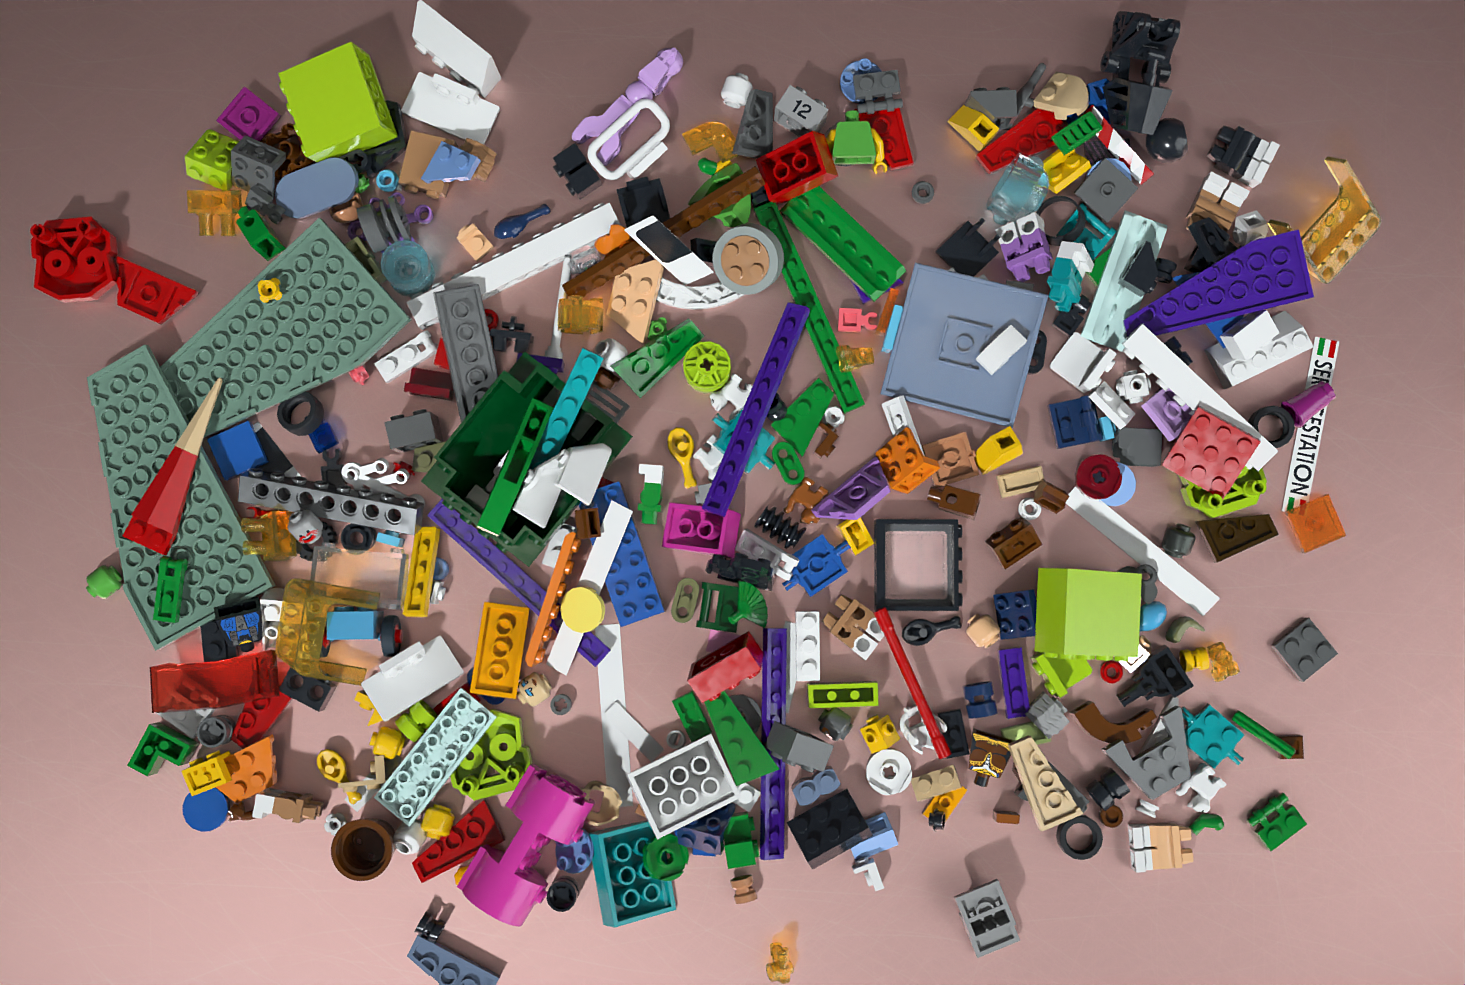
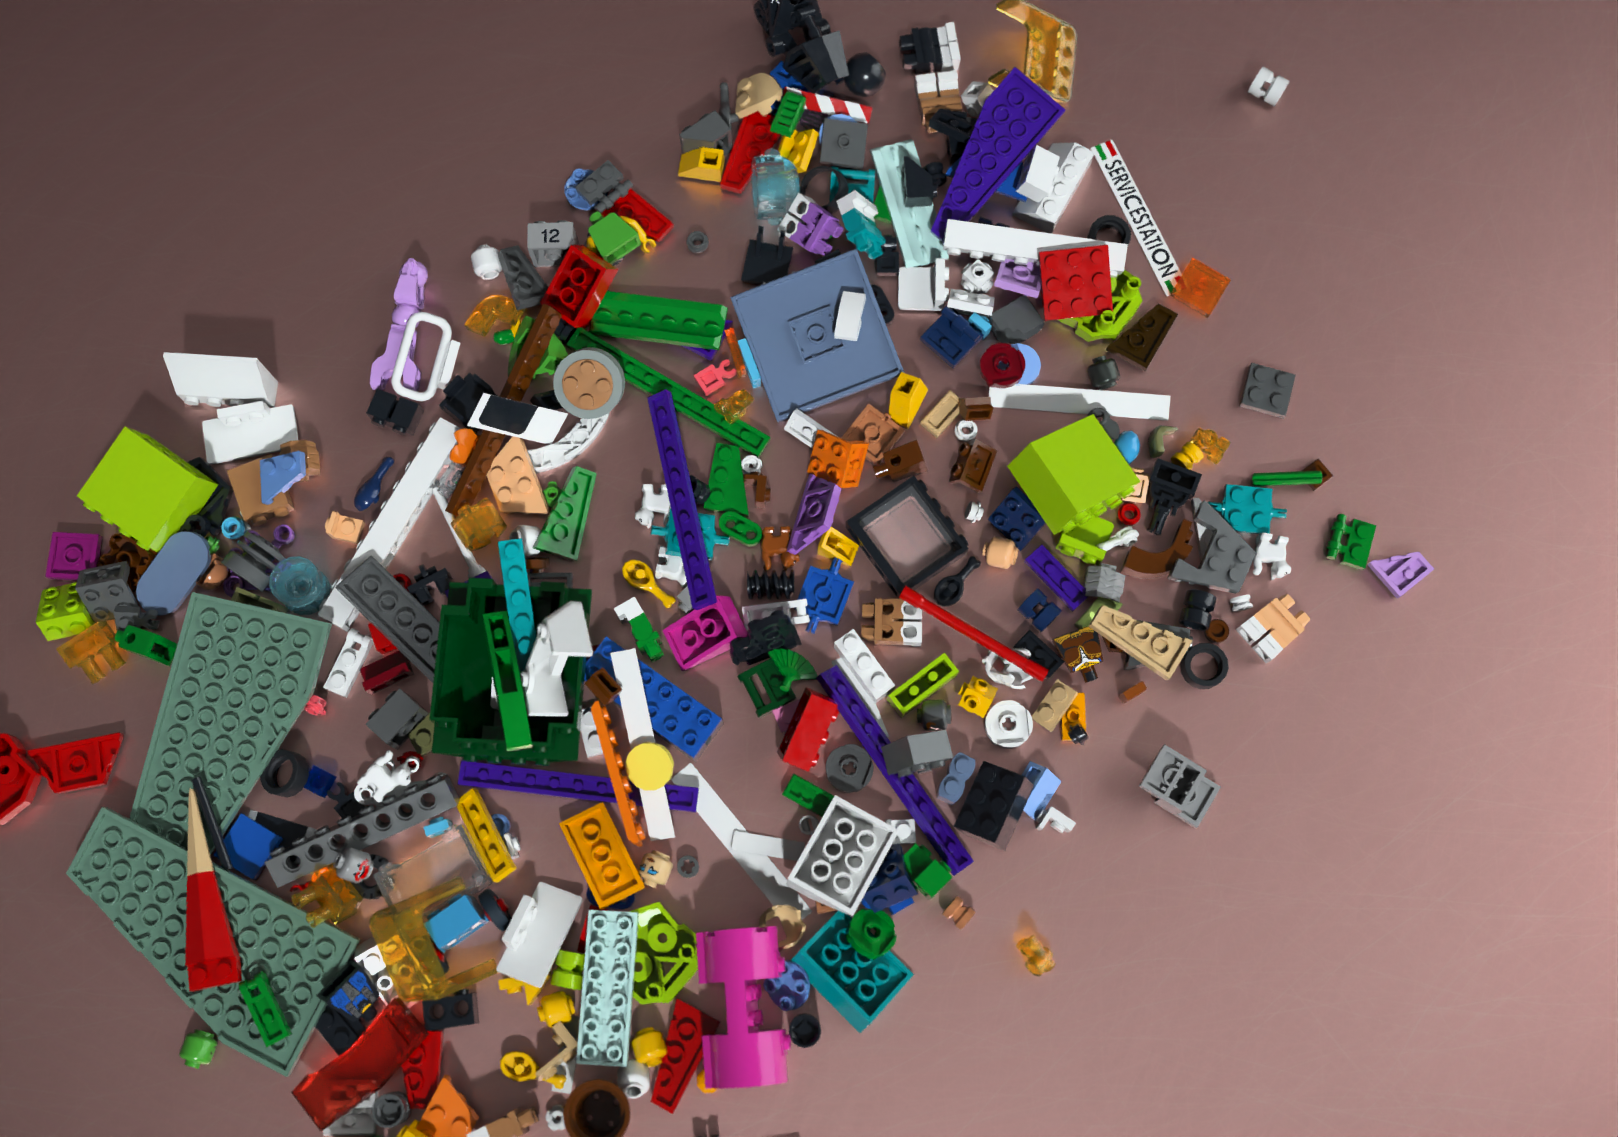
camera: 35 degrees left, 10 degrees down
yellow plate [258,278,282,303] -> none
black wheel [341,523,377,554] -> none
olive plate [671,578,699,623] -> none
lime wheel [683,341,731,394] -> none
green wing [704,691,779,786] -> none
green arm [1189,813,1224,836] -> none
magenta plant [1281,381,1336,428] -> none
none -> black bar [191,777,234,870]
none -> white animal [357,750,411,803]
none -> white plate [964,501,984,523]
none -> white plate [1096,526,1139,551]
none -> lavender wing [1367,551,1434,599]

